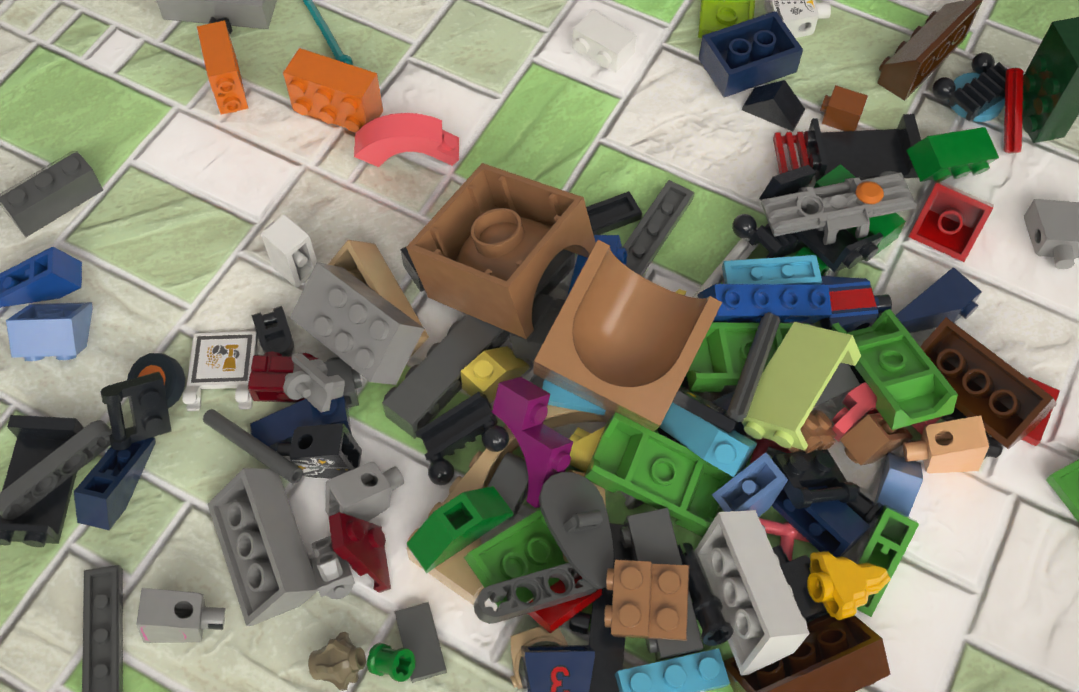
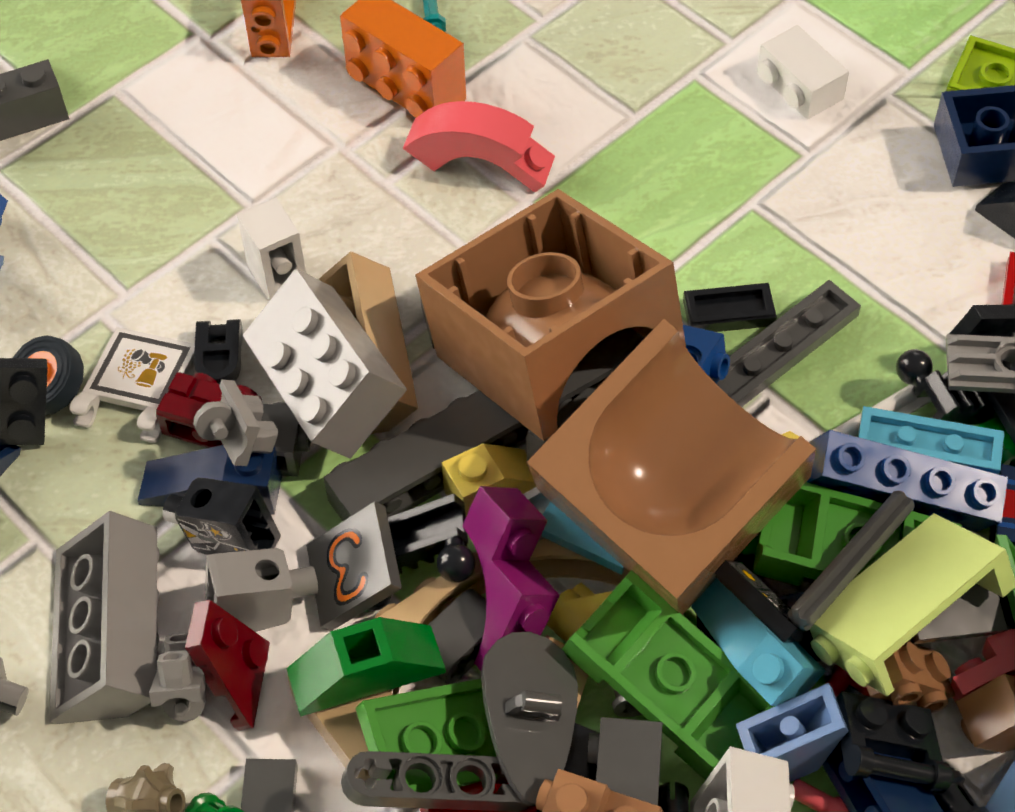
camera: 20 degrees right, 5 degrees down
dark grey piece [203,409,303,484] -> none
none -> dark grey tile [306,502,402,631]

